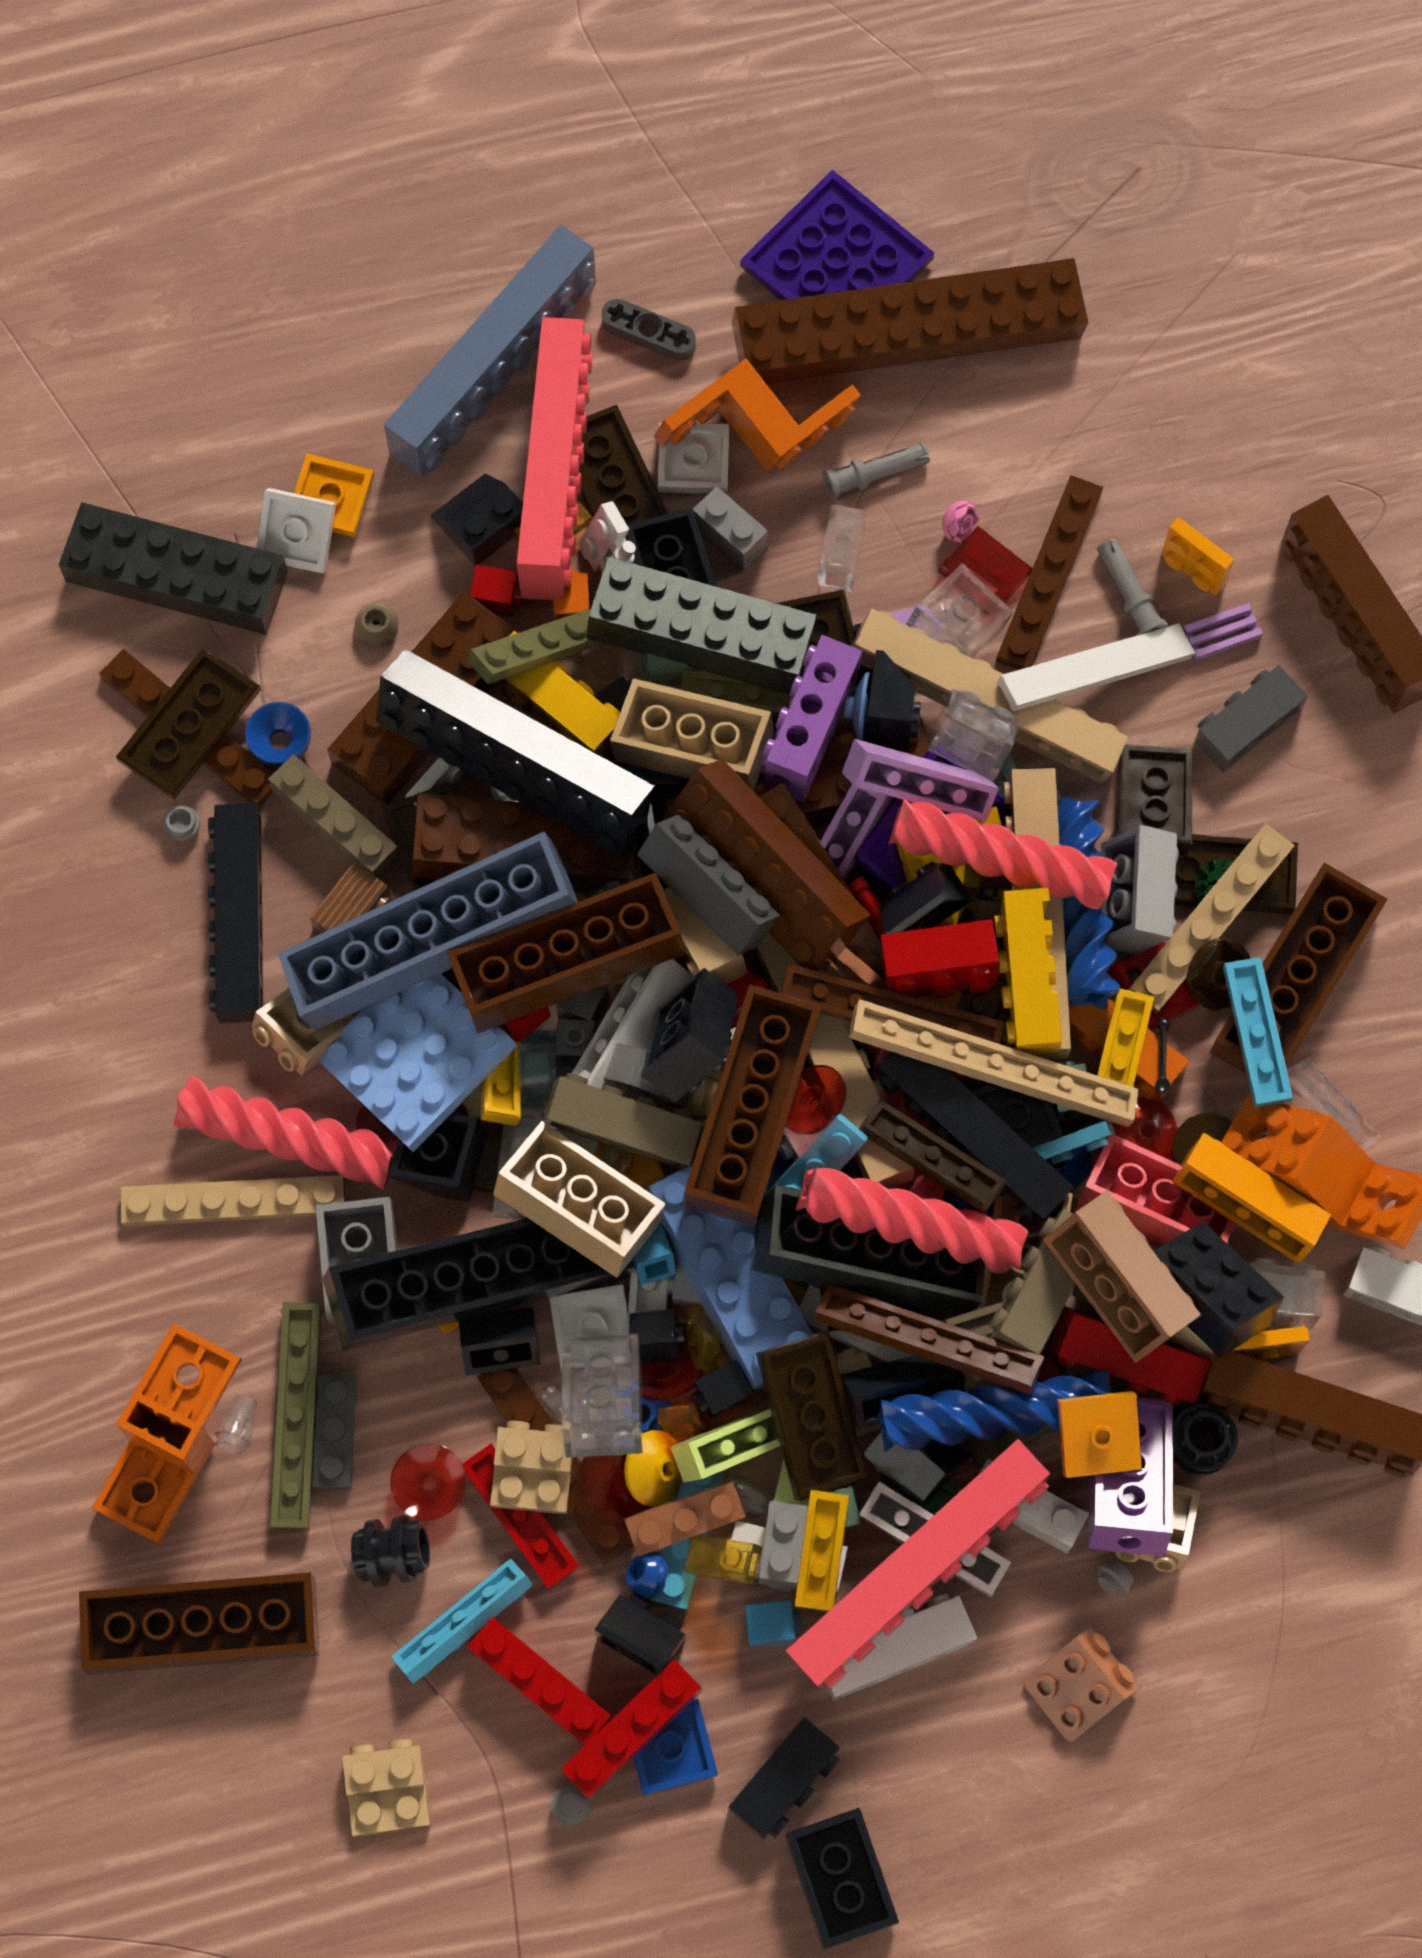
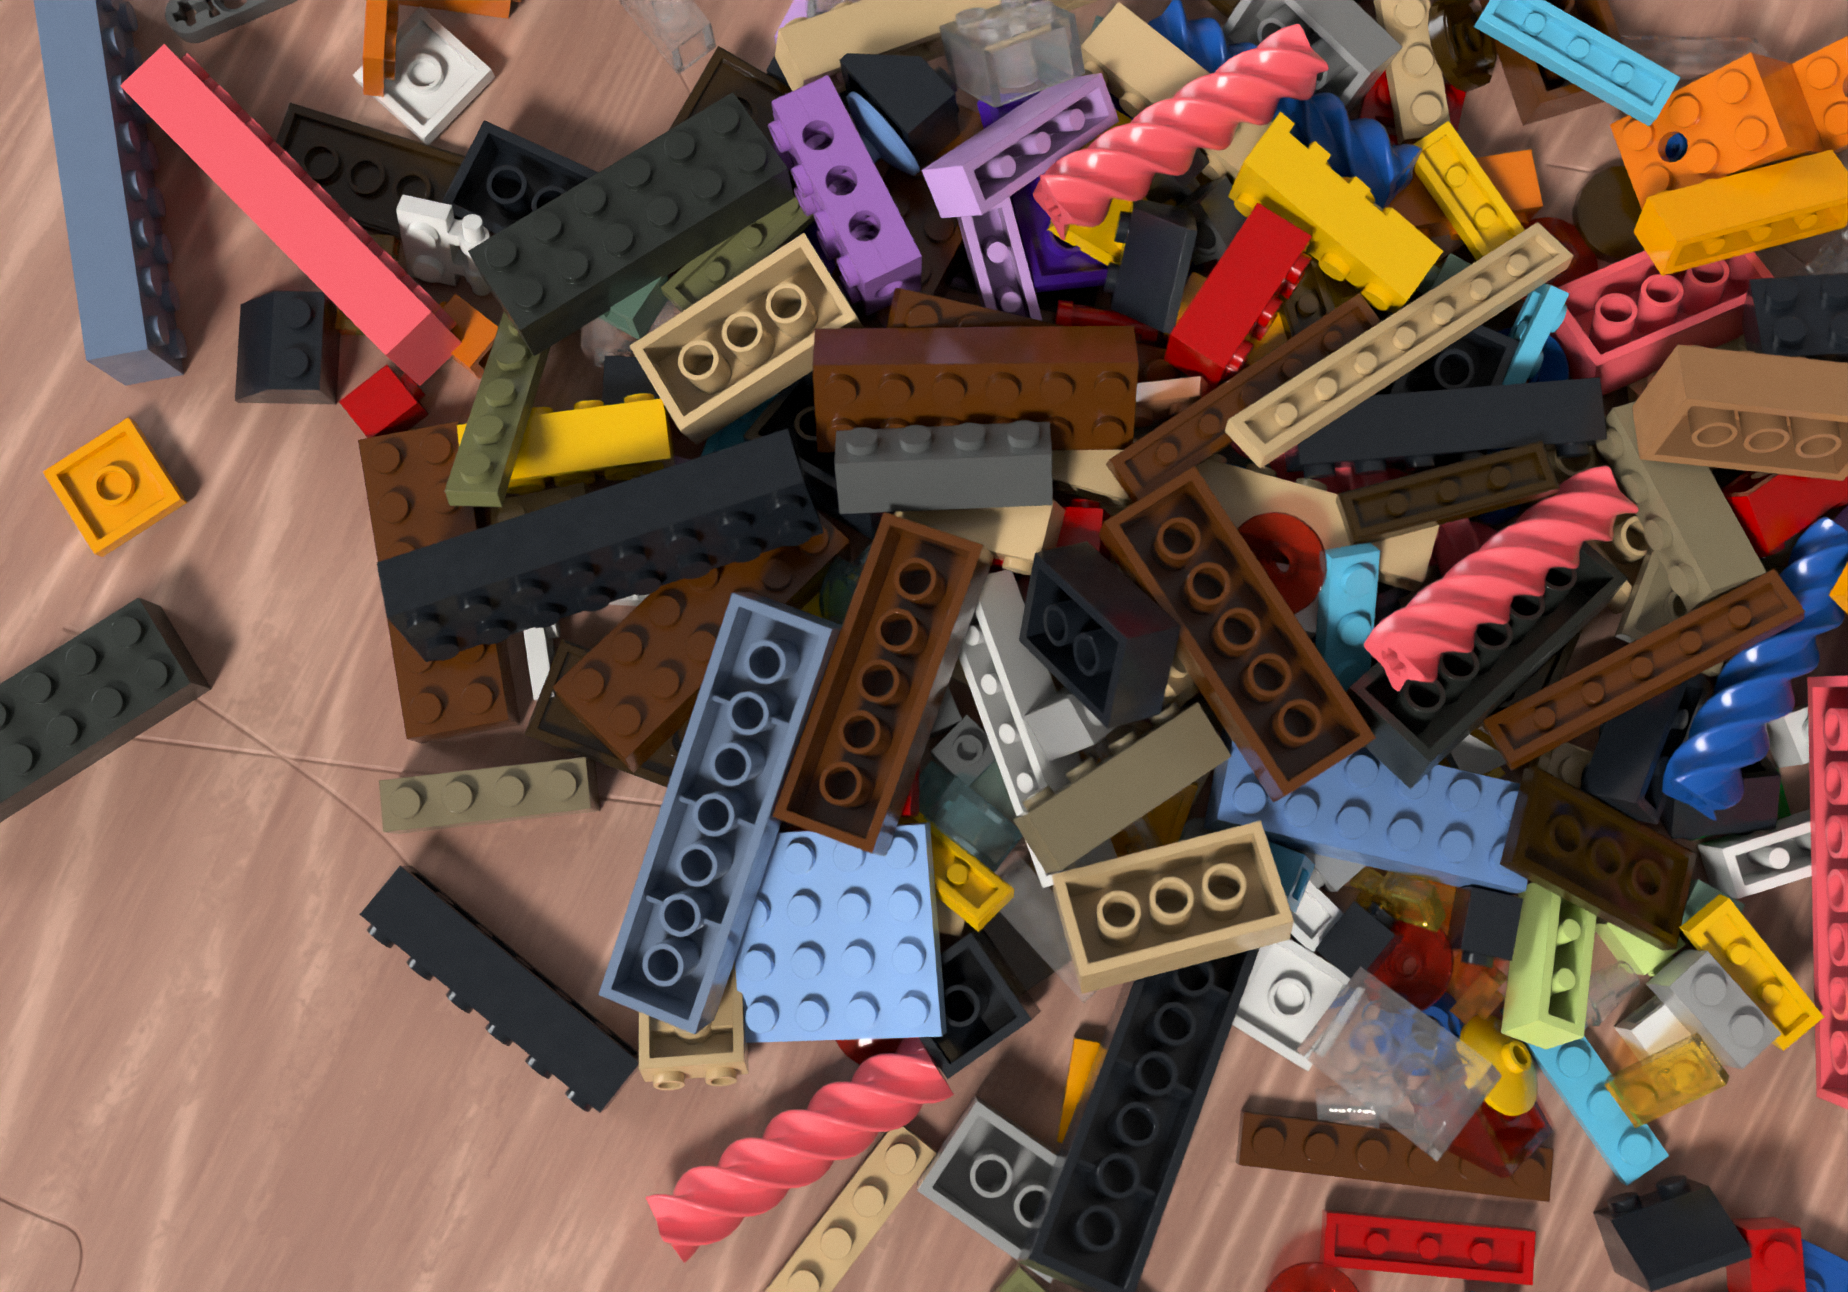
camera: 50 degrees left, 10 degrees up
reddish brown plate [99,649,274,807] -> none
dark brown tile [116,647,261,800] -> none
light grey plate [163,805,200,841] -> none
blue piece [245,702,311,766] -> none
white plate [257,488,336,574] -> none
medium nougat brick [310,862,391,933] -> none
dark tan plate [355,603,399,646] -> none
black brick [458,1307,541,1376] -> none
tan plate [490,1421,575,1515] -> none
nougat plate [625,1479,746,1557] -> none
blue plate [626,1552,669,1598] -> none
light grey brick [693,486,768,571] -> none
dark azure brick [745,1600,802,1649] -> none
black hinge [1155,1018,1171,1094] -> none

